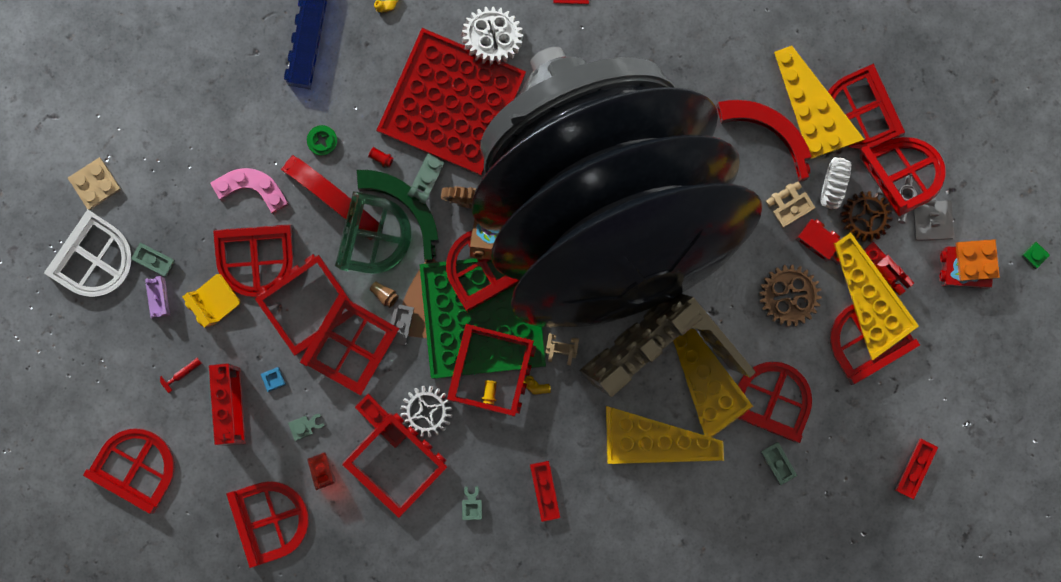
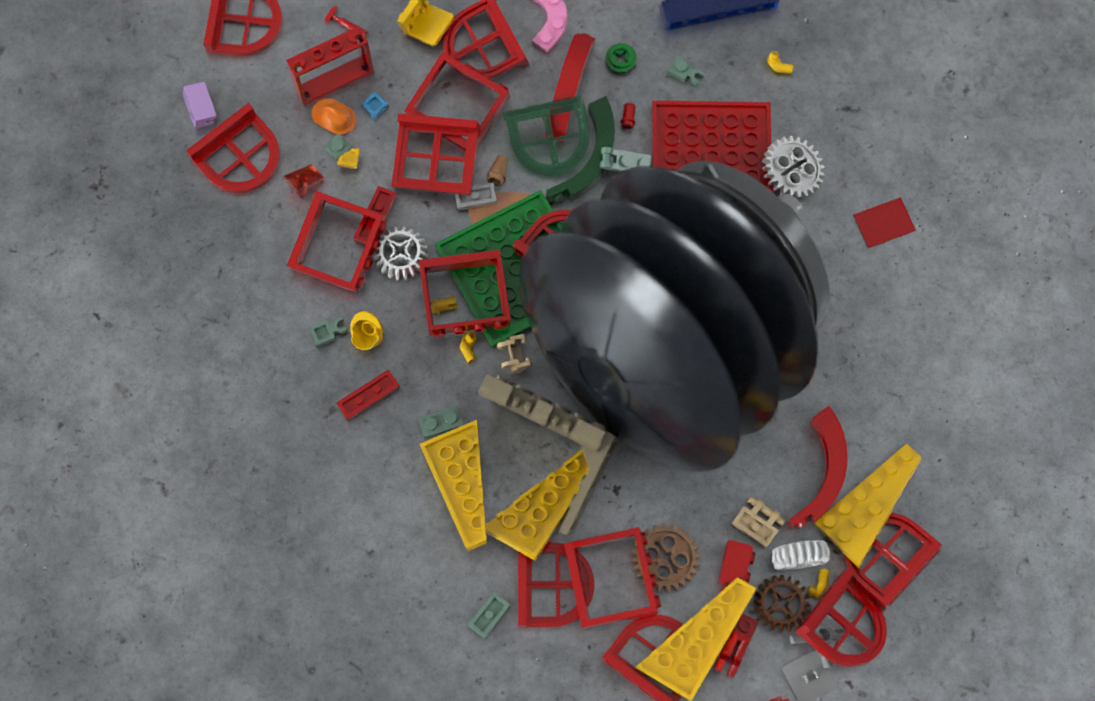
camera: 65 degrees right, 10 degrees down
none -> lavender hinge [183,81,217,130]
none -> orange piece [312,98,356,135]
none -> yellow tile [337,148,360,170]
none -> yellow piece [350,311,384,350]
none -> sand green plate [418,406,464,439]
none -> red window [564,527,661,630]
none -> sand green plate [667,55,705,86]
none -> yellow arm [807,569,830,599]

